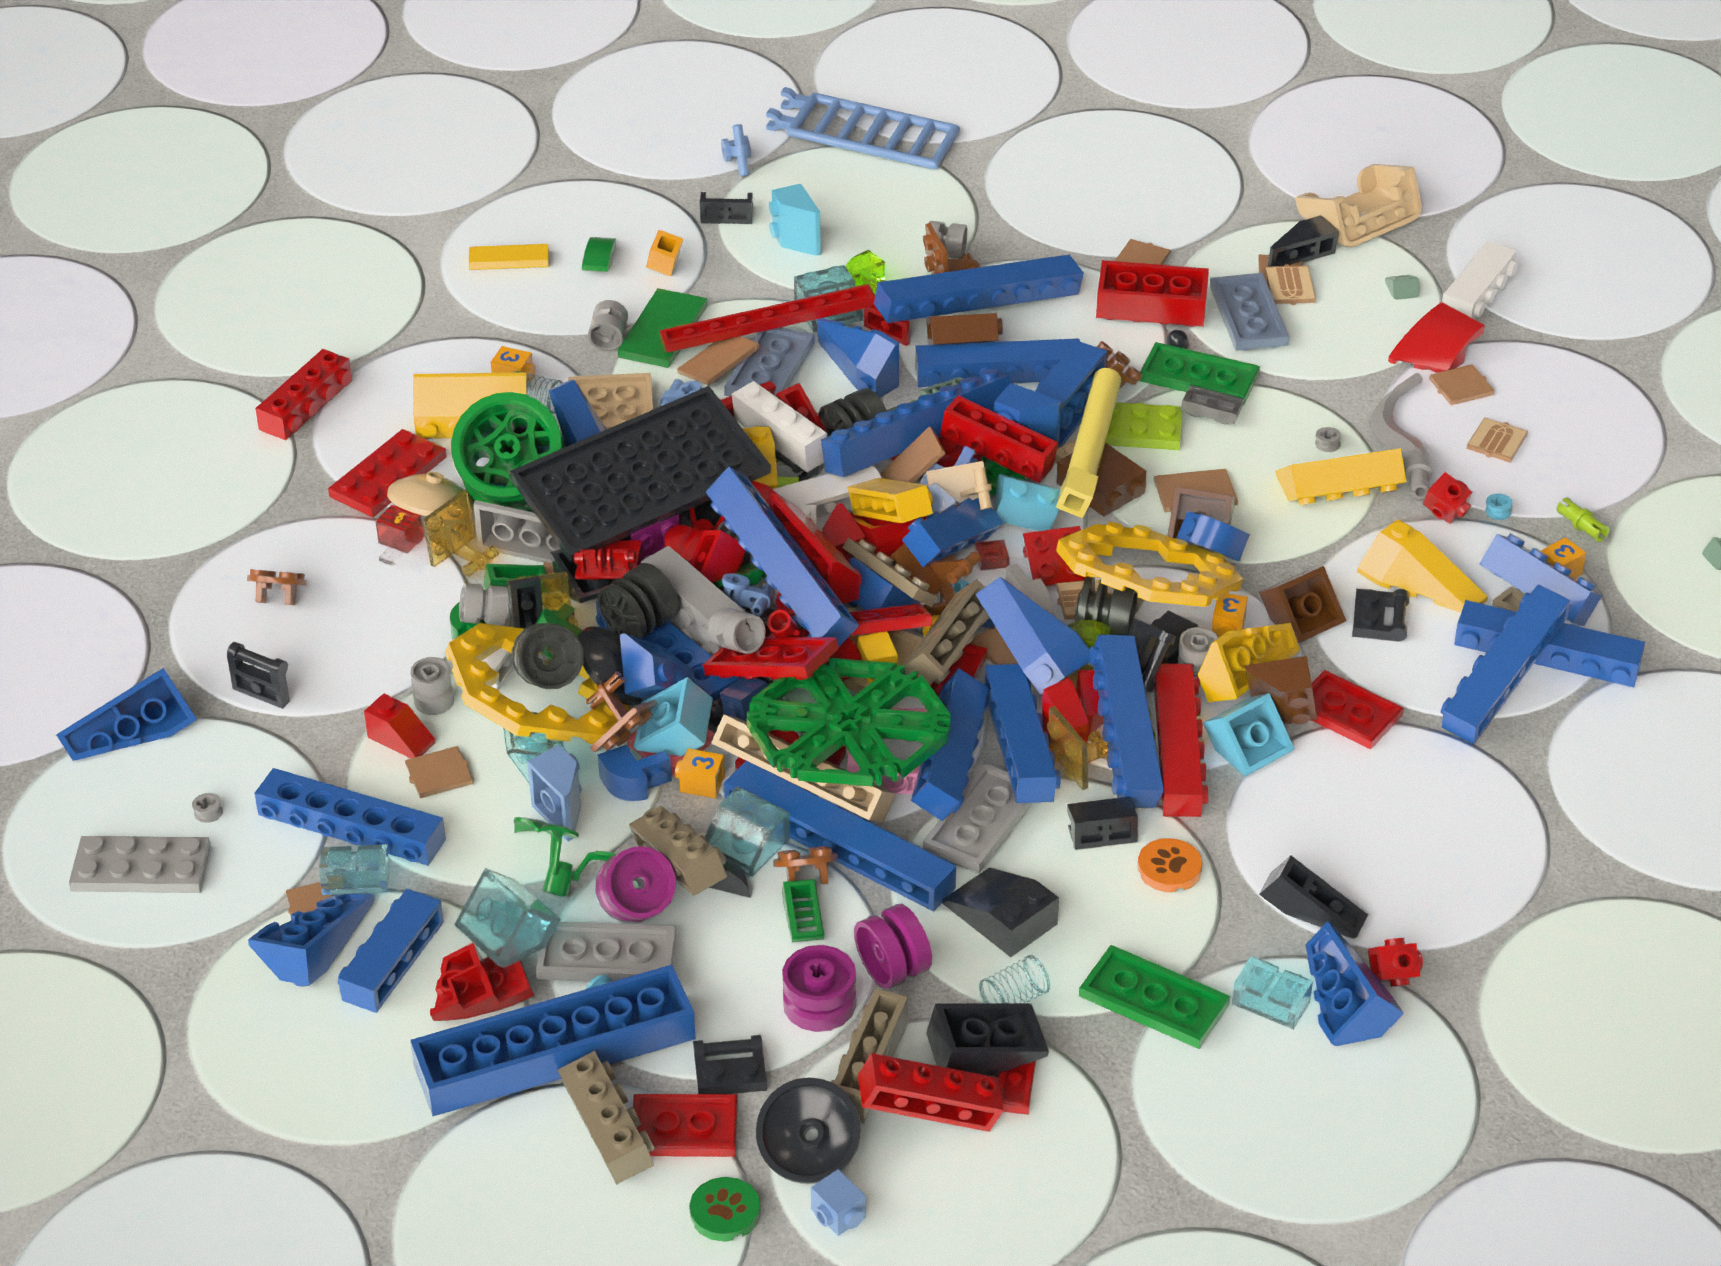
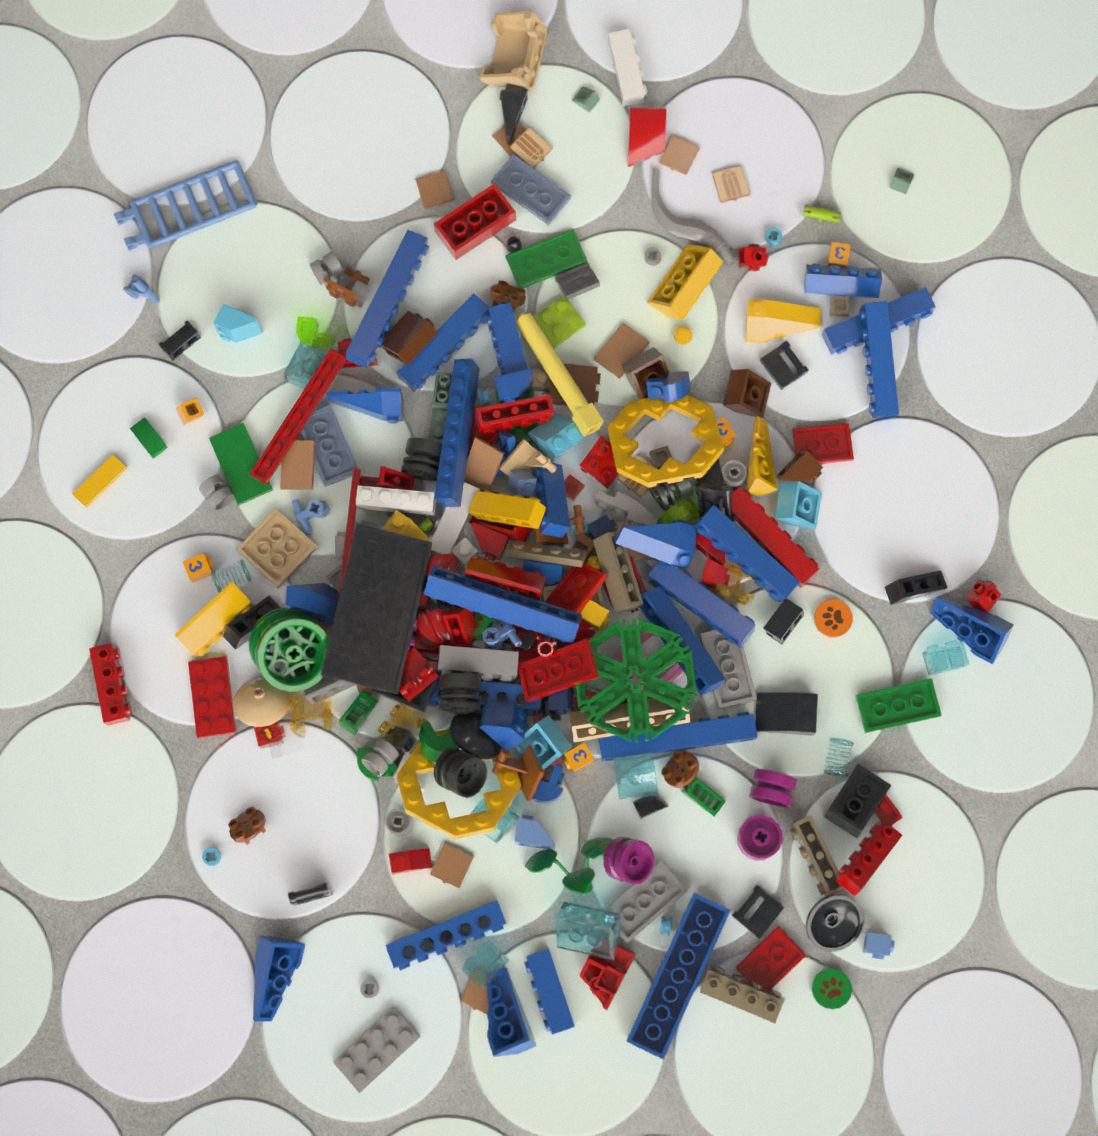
camera: 40 degrees left, 35 degrees up
dark tan brick [629,806,727,896] -> none
light grey wheel [708,608,765,654] -> none
none -> medium azure bush [202,848,221,866]
none -> yellow plate [674,326,693,345]

